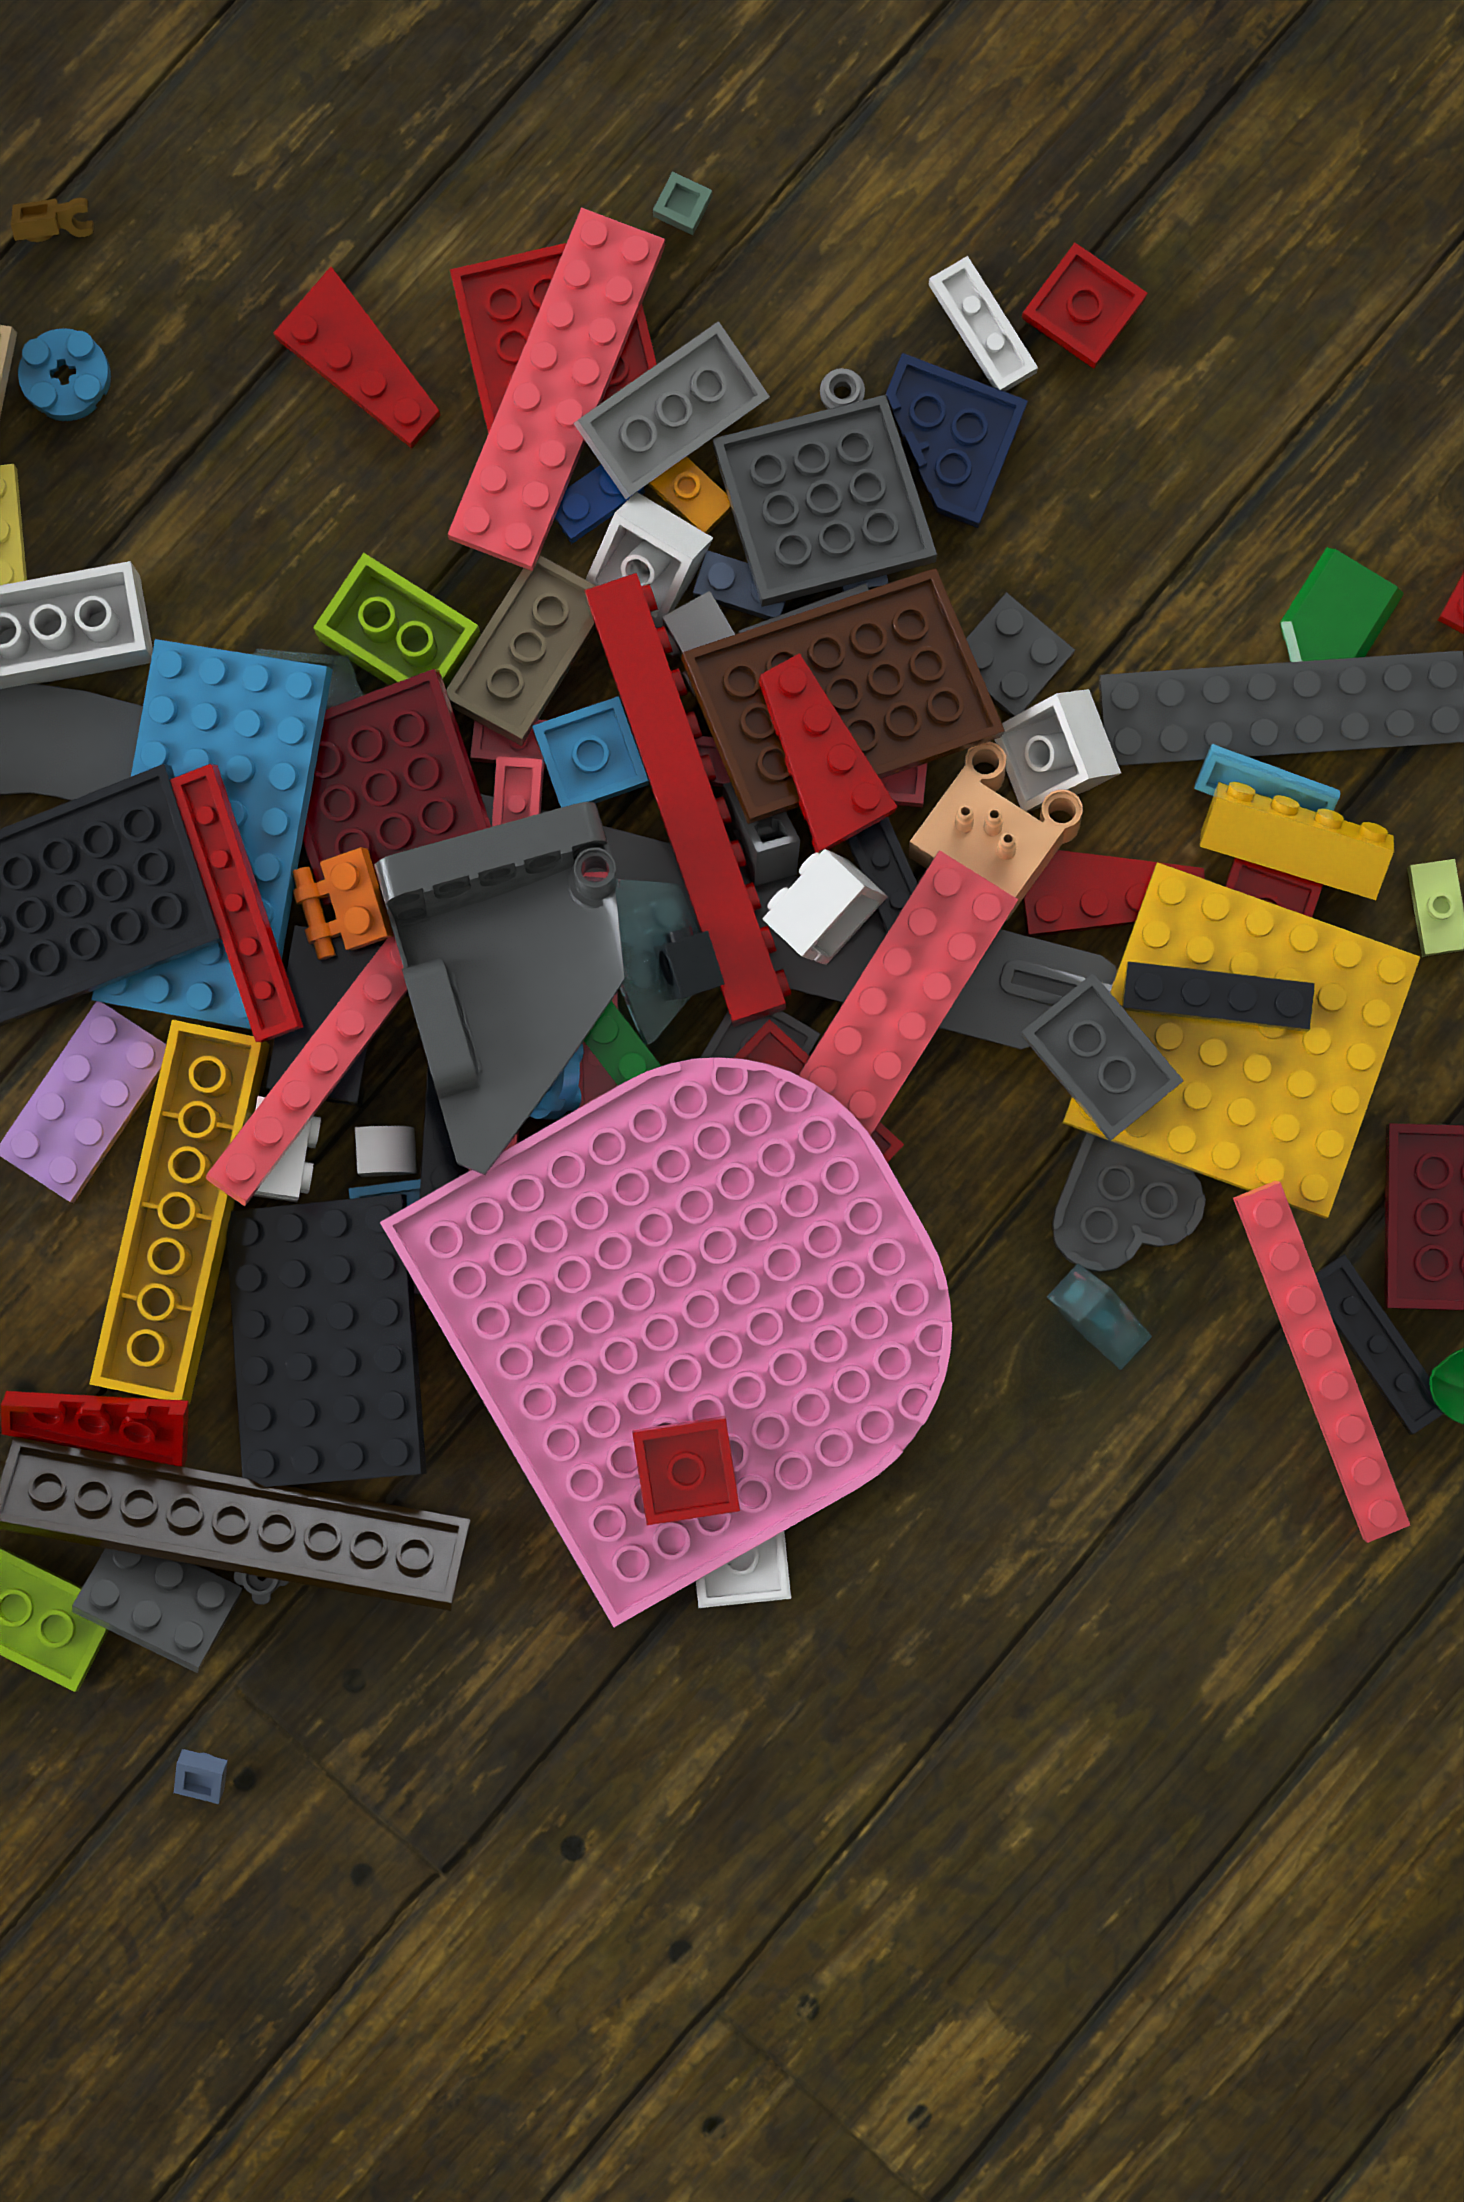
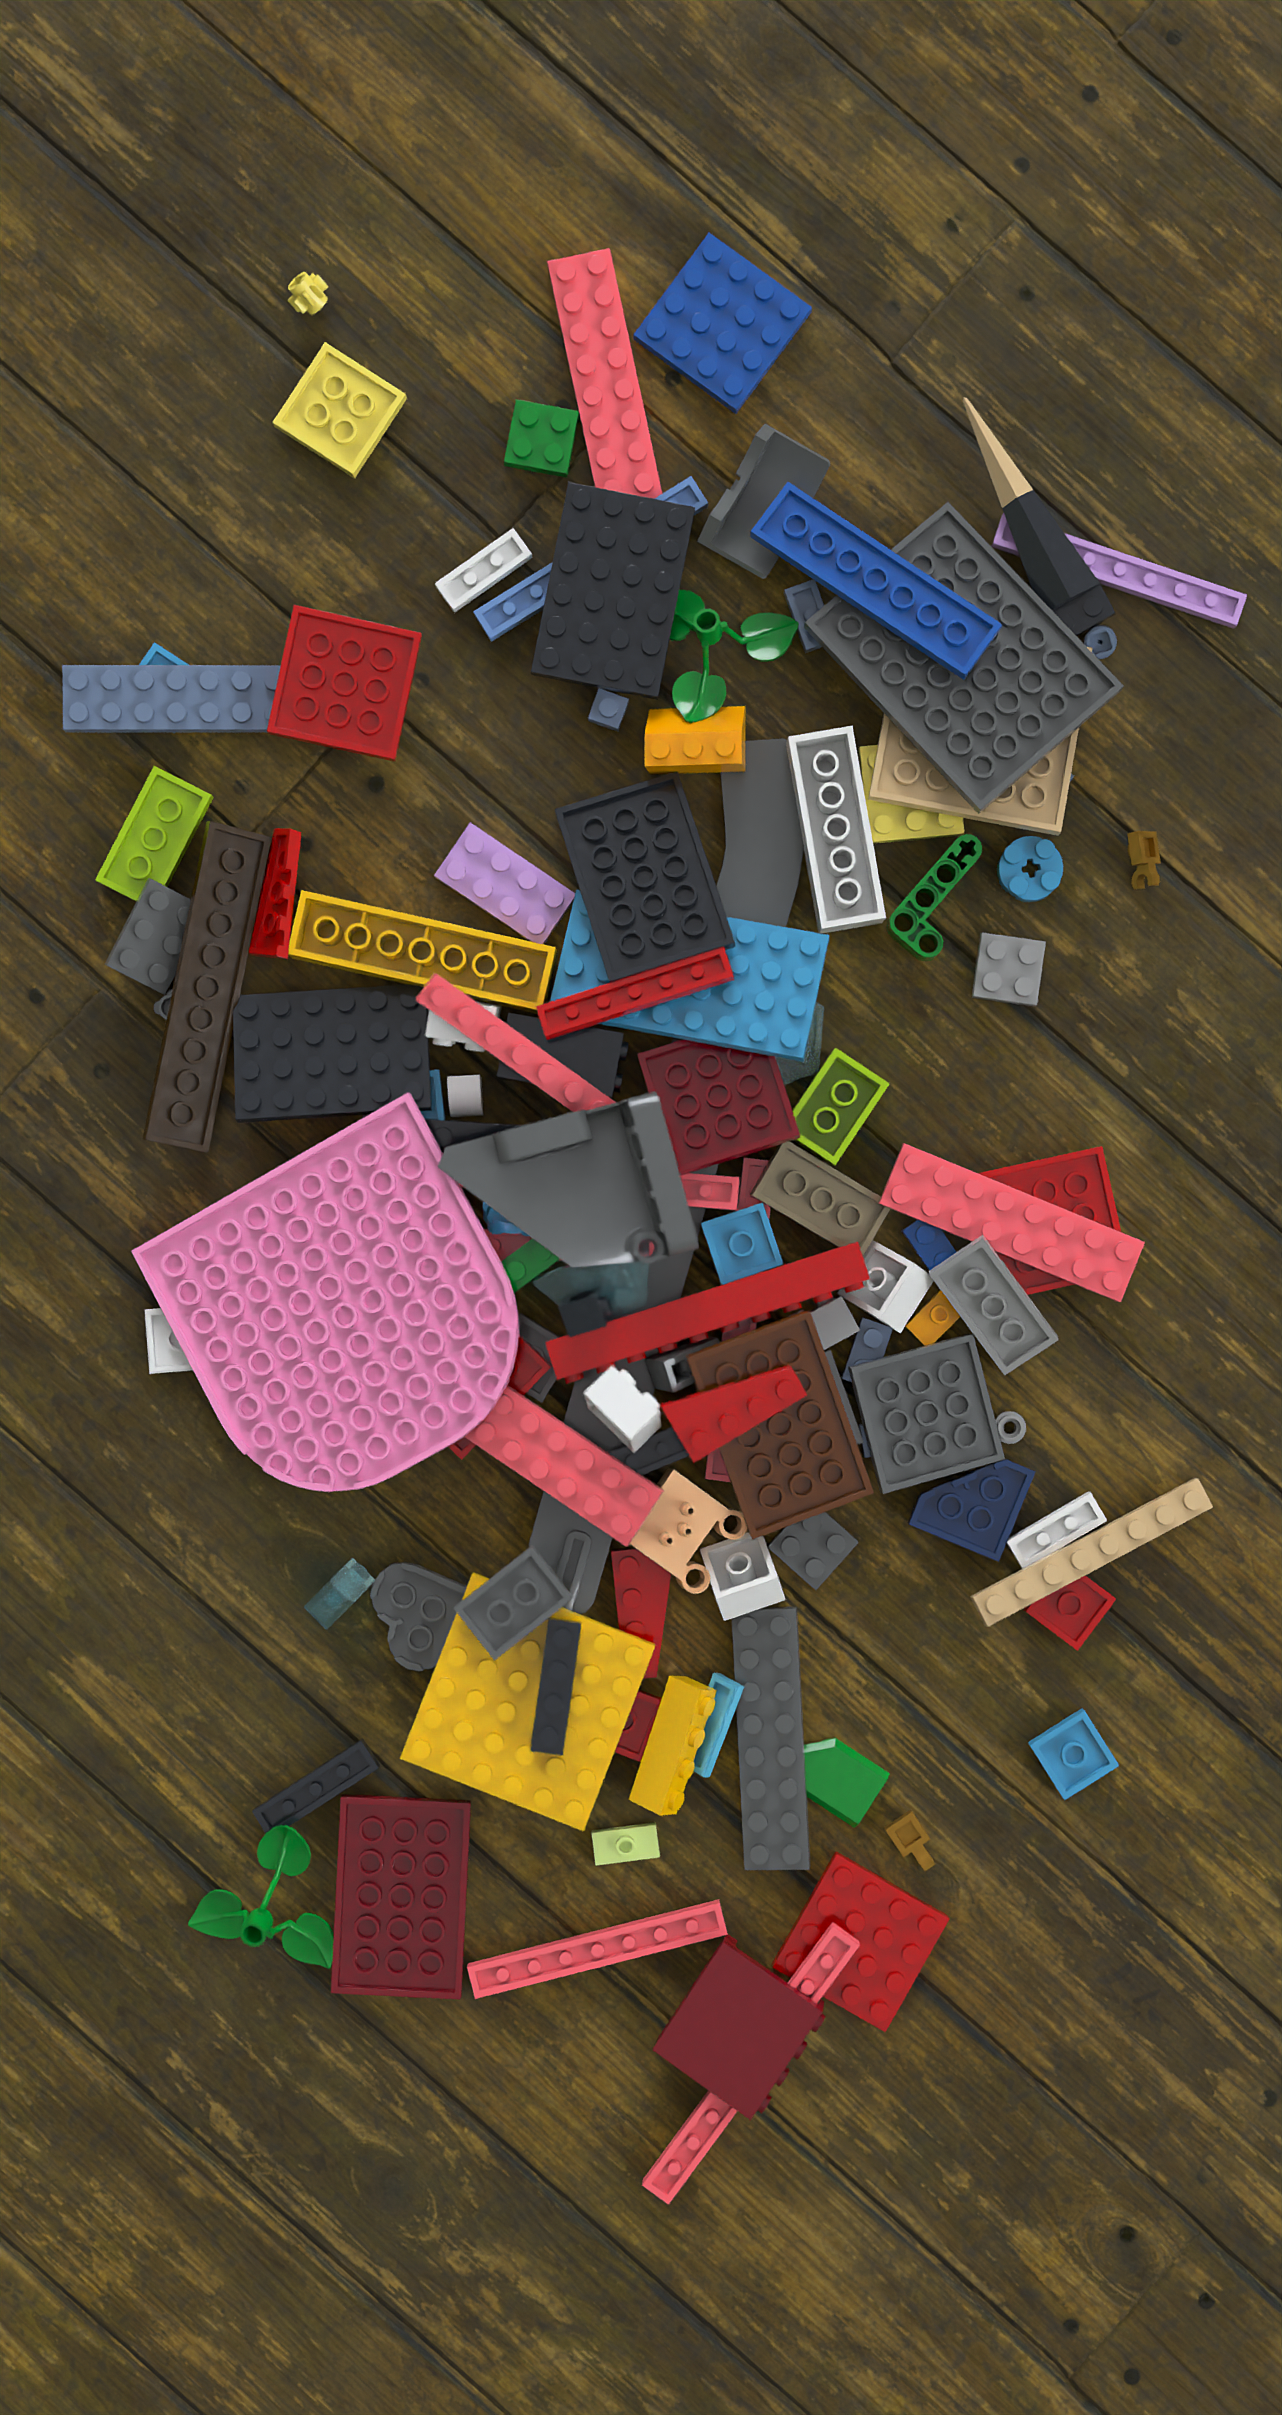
camera: 90 degrees right, 5 degrees up
sand blue plate [174,1749,228,1804] -> none
red wing [273,267,441,449] -> none
orange plate [293,847,394,960] -> none
red plate [632,1416,740,1525] -> none
sand green plate [653,171,713,235] -> none
coral plate [1233,1181,1410,1543] -> none
none -> pearl gold plate [884,1810,935,1871]
none -> green beam [886,834,982,962]
none -> tan plate [970,1478,1213,1627]
none -> light grey plate [971,933,1046,1007]
none -> dark azure plate [1028,1708,1119,1800]

